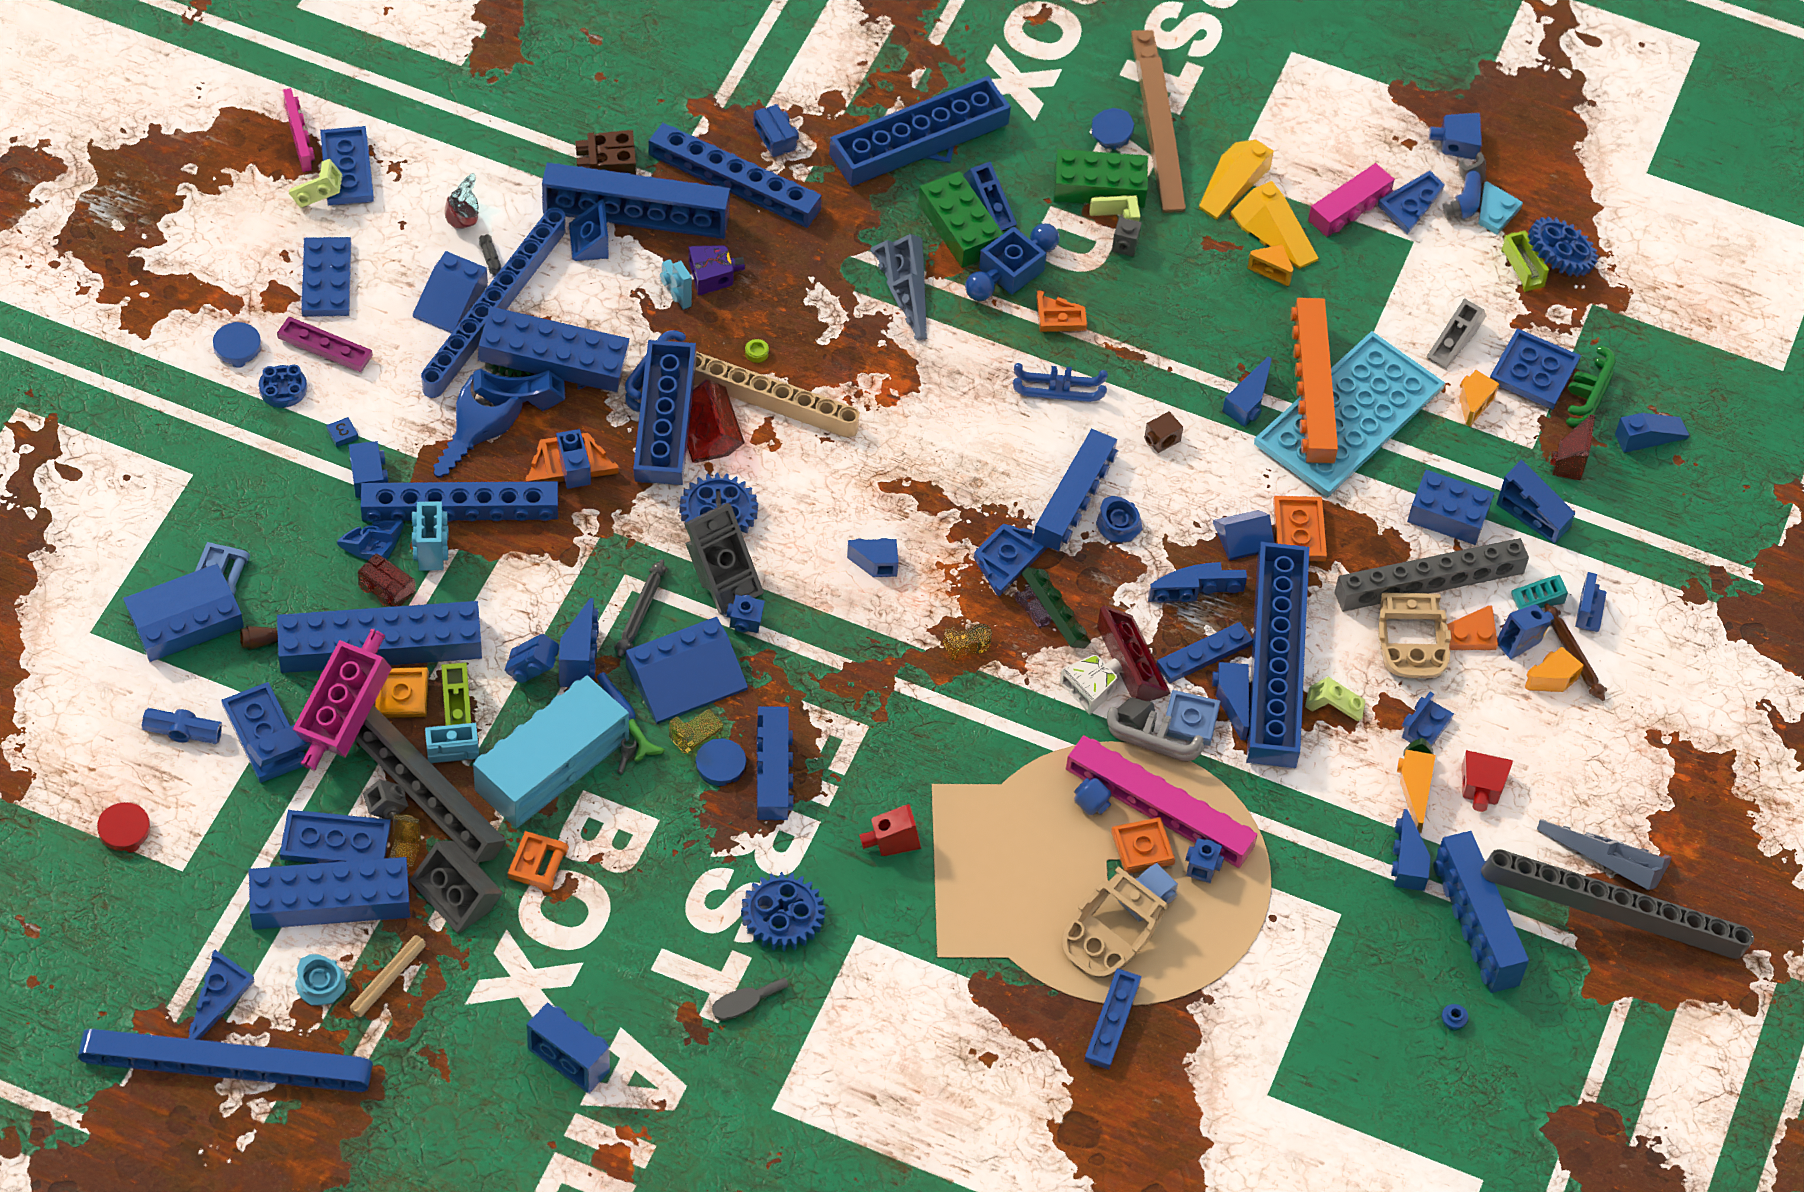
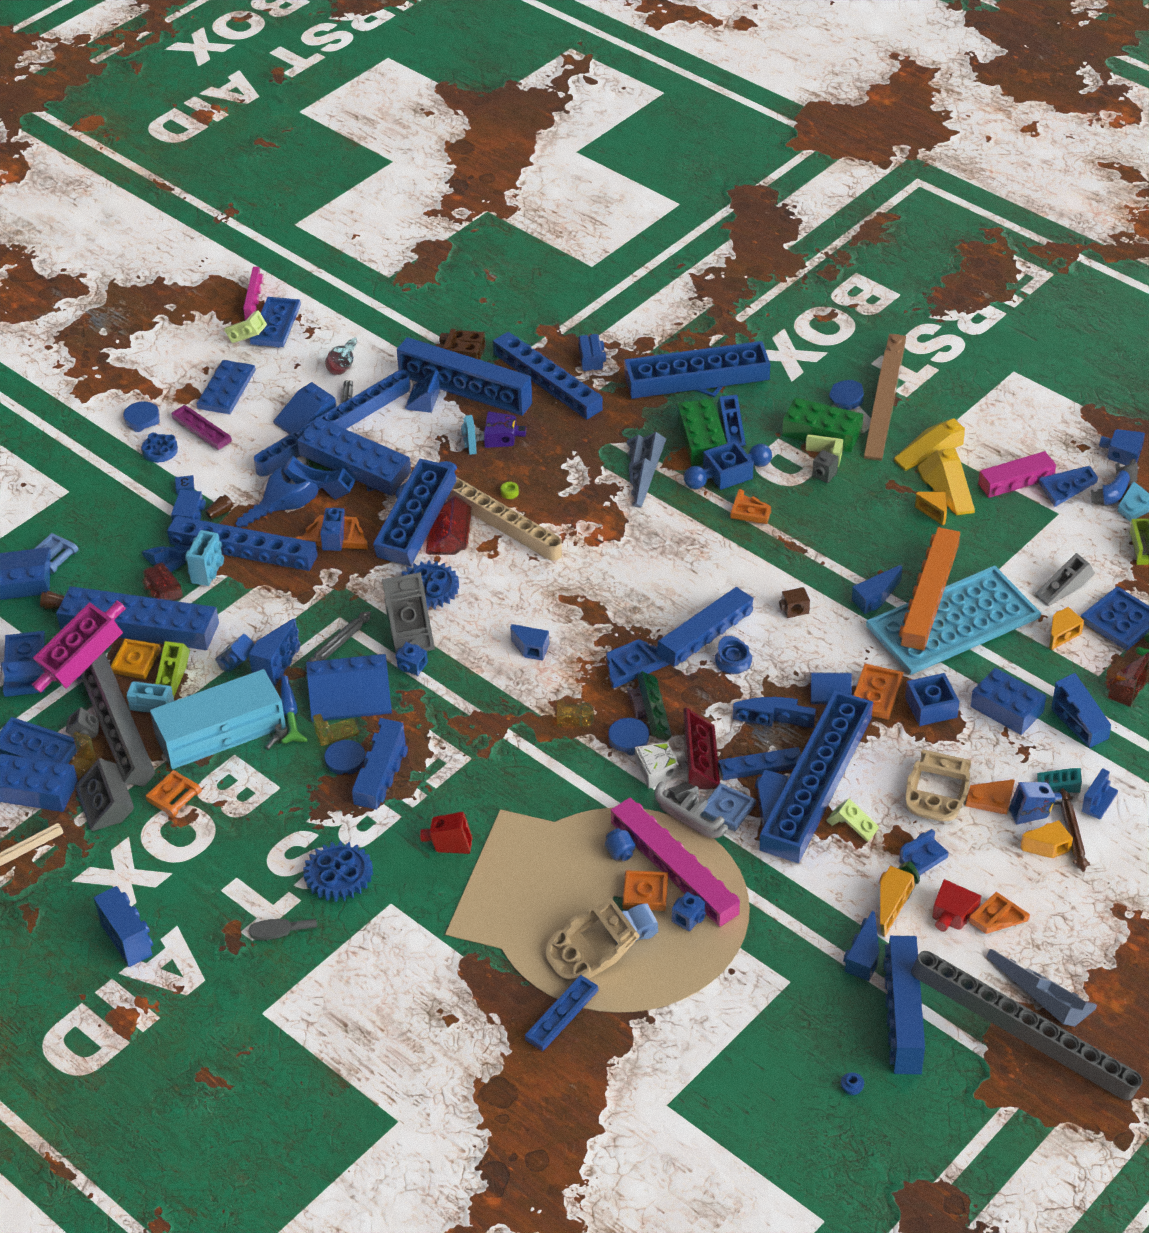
camera: 25 degrees right, 10 degrees down
blue piece [1013,363,1108,402] -> none
dark grey brick [1334,538,1529,612] -> none
none -> reddish brown cone [205,495,234,520]
none -> blue tile [608,718,649,756]
none -> blue brick [905,673,960,726]
none -> orange wing [969,891,1030,934]

